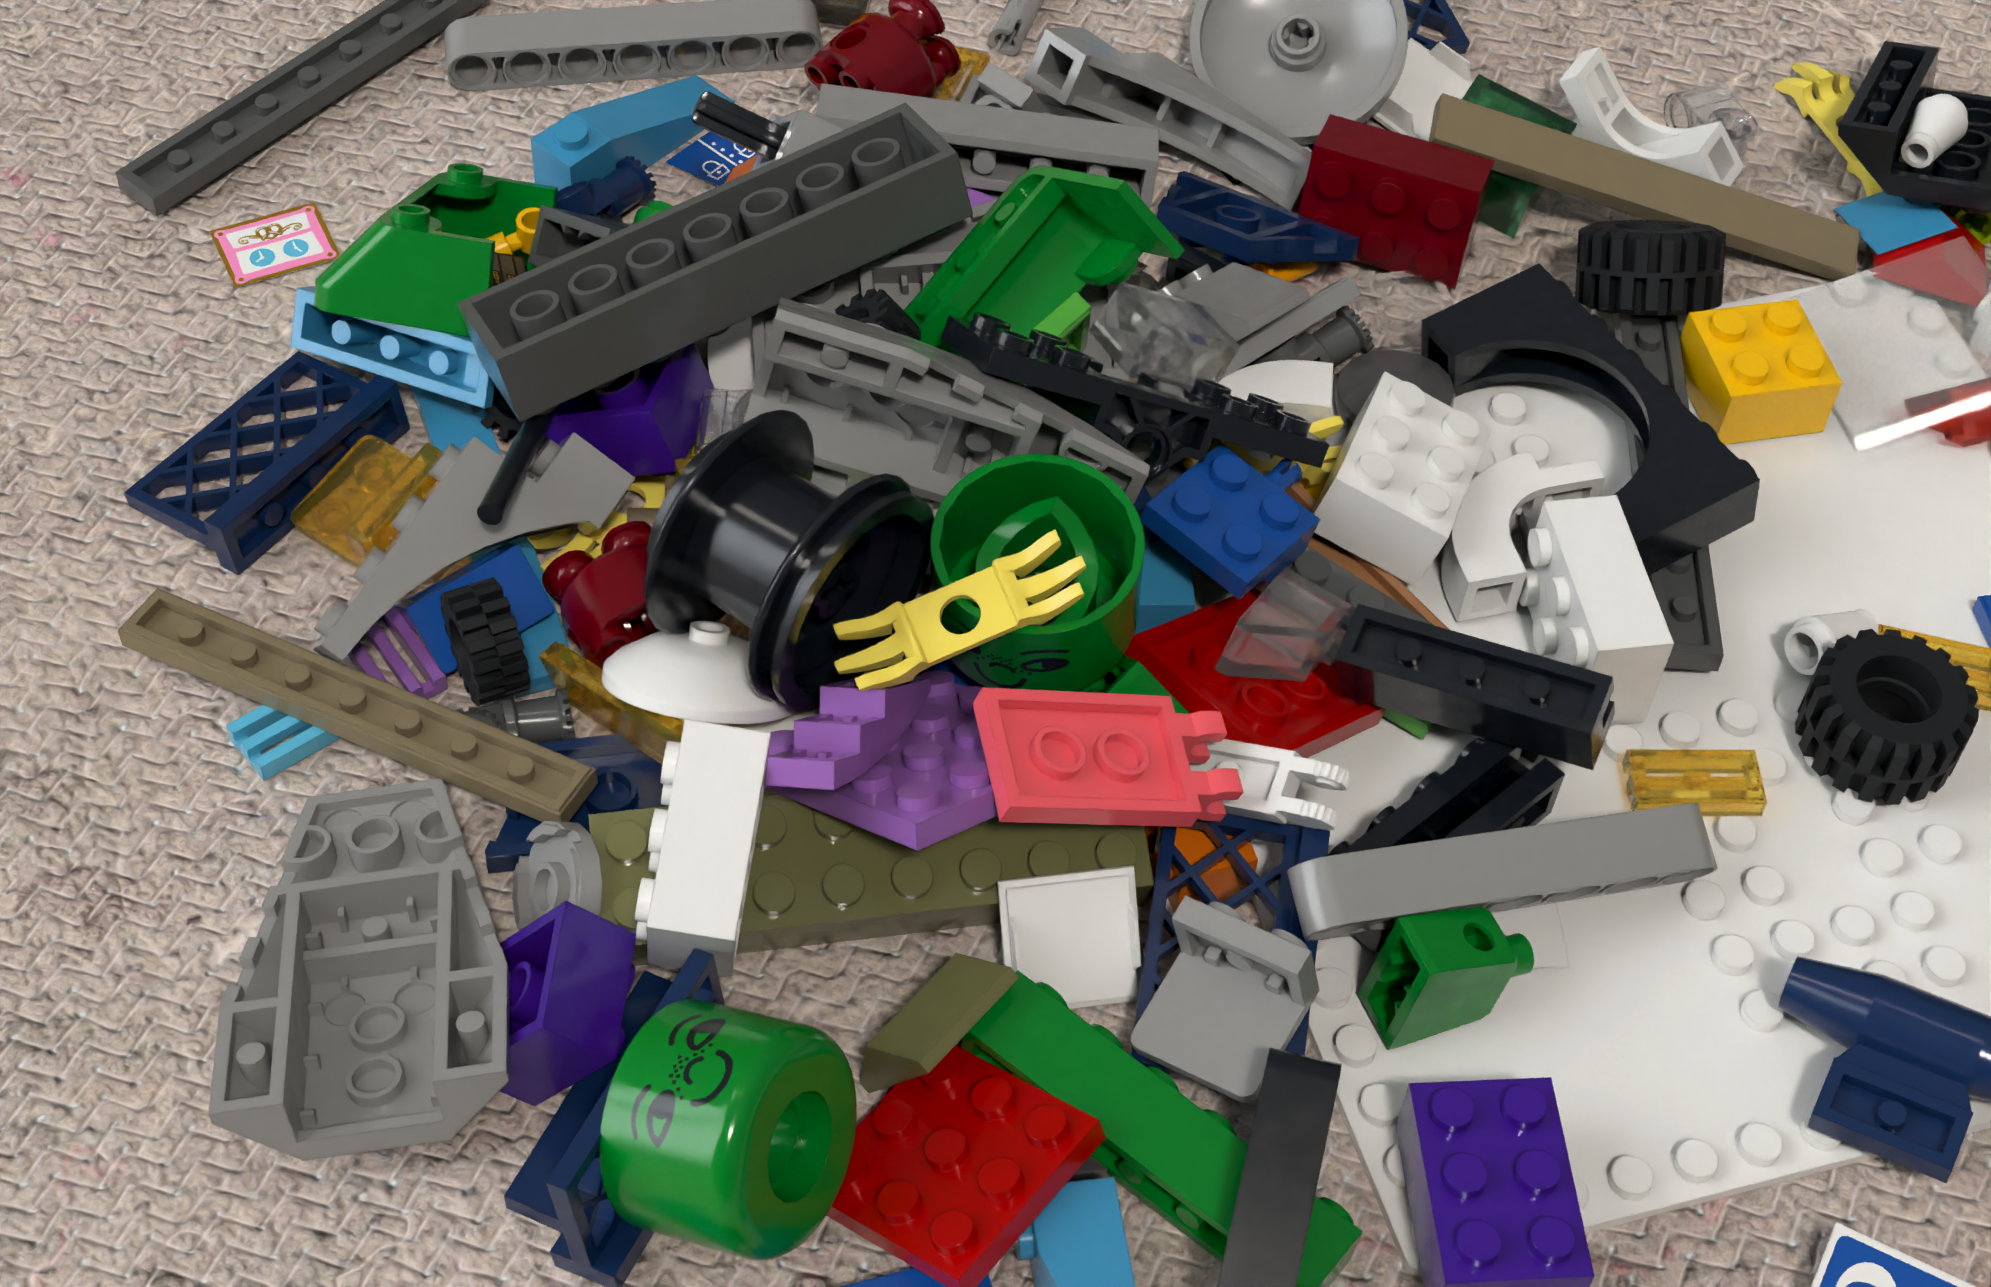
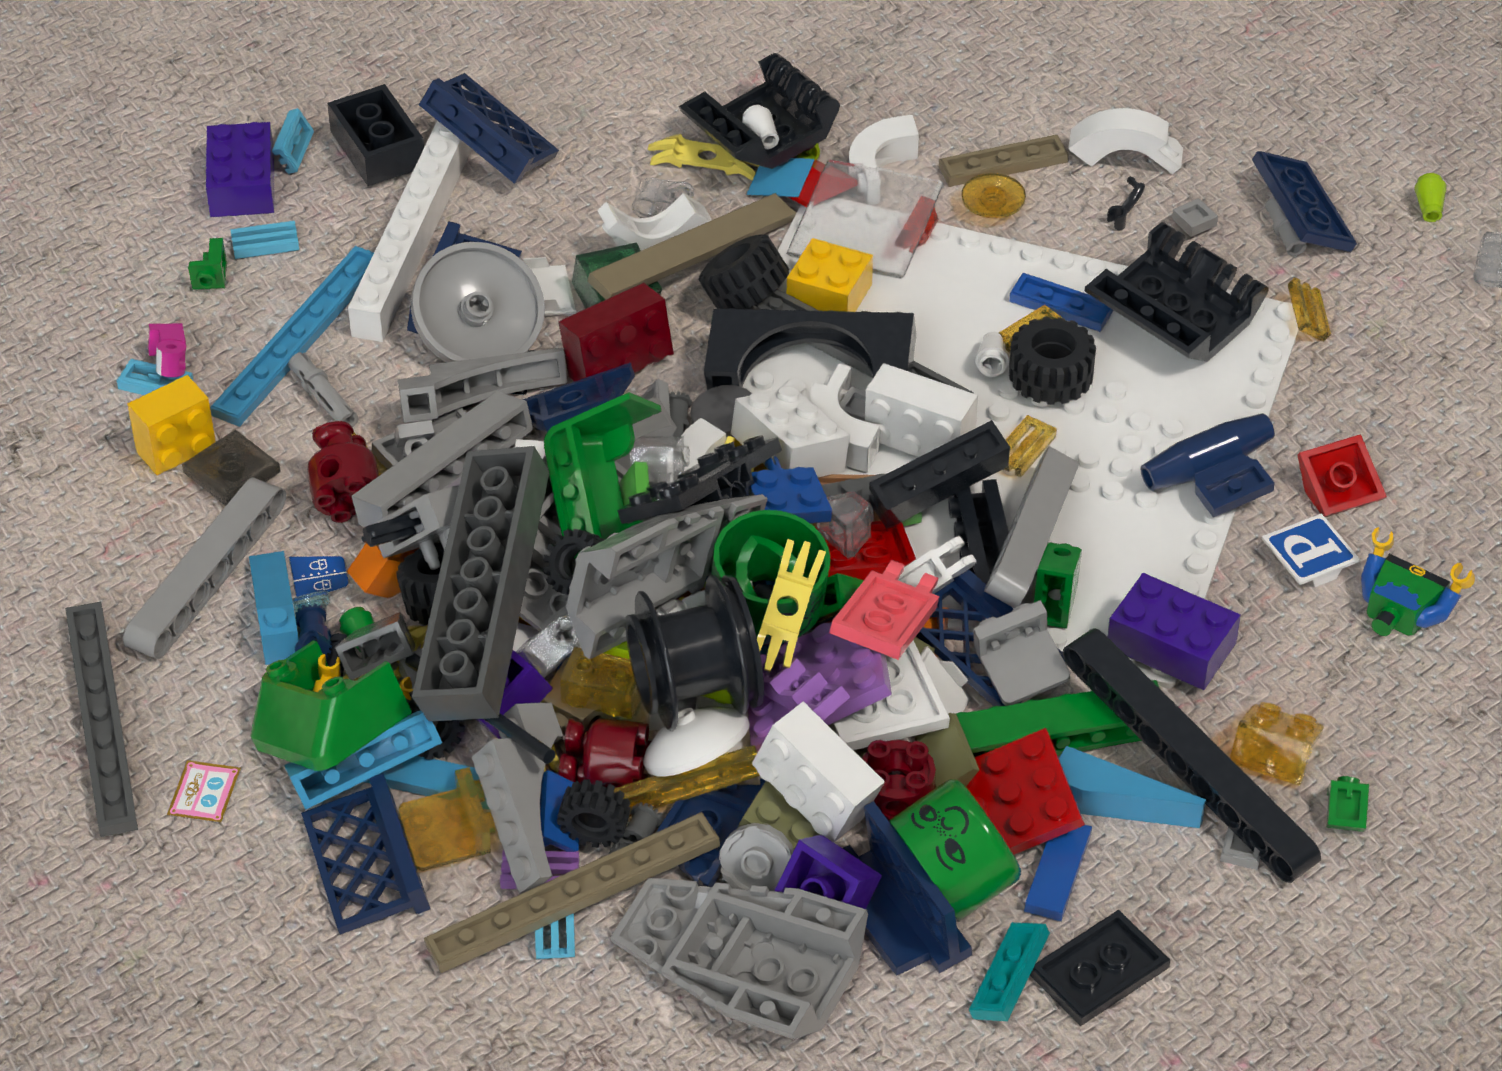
camera: 50 degrees left, 5 degrees down
none -> clear light blue tile [292,590,330,612]
none -> white plate [830,640,950,750]
none -> dark red piece [862,740,936,821]

